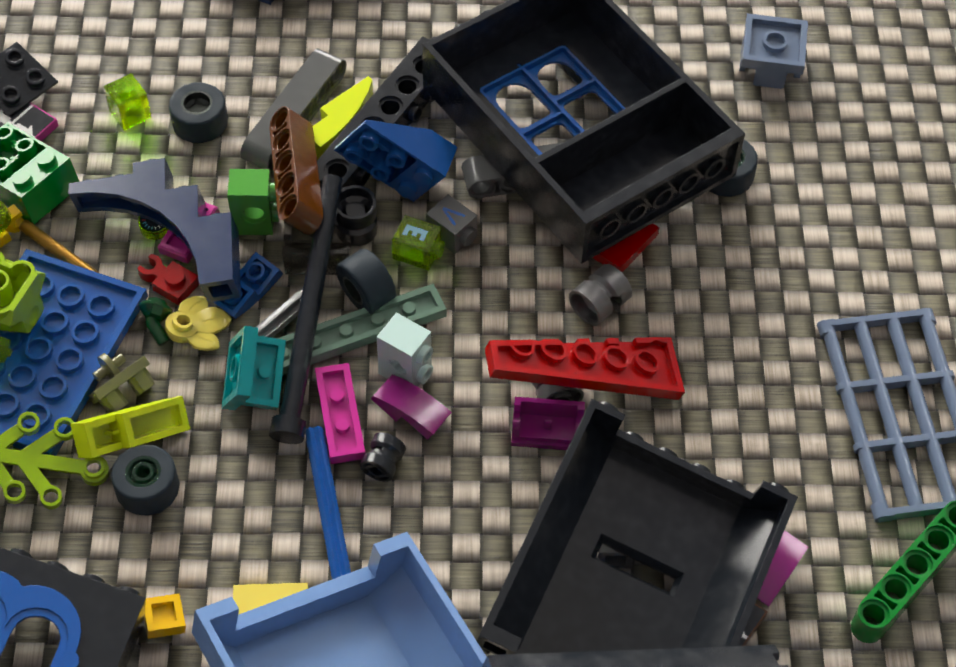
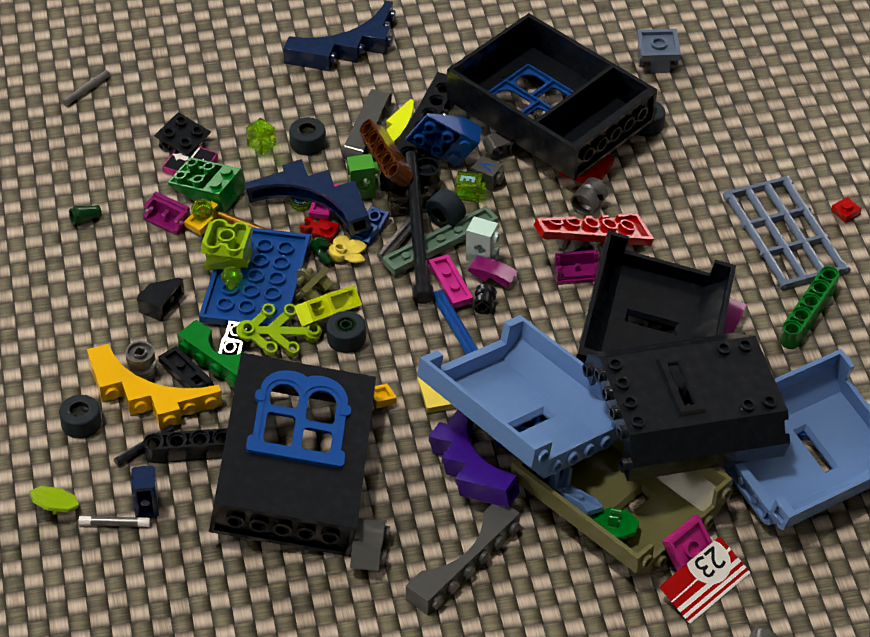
camera: 10 degrees left, 10 degrees down
teal bracket [222,326,286,410] -> none

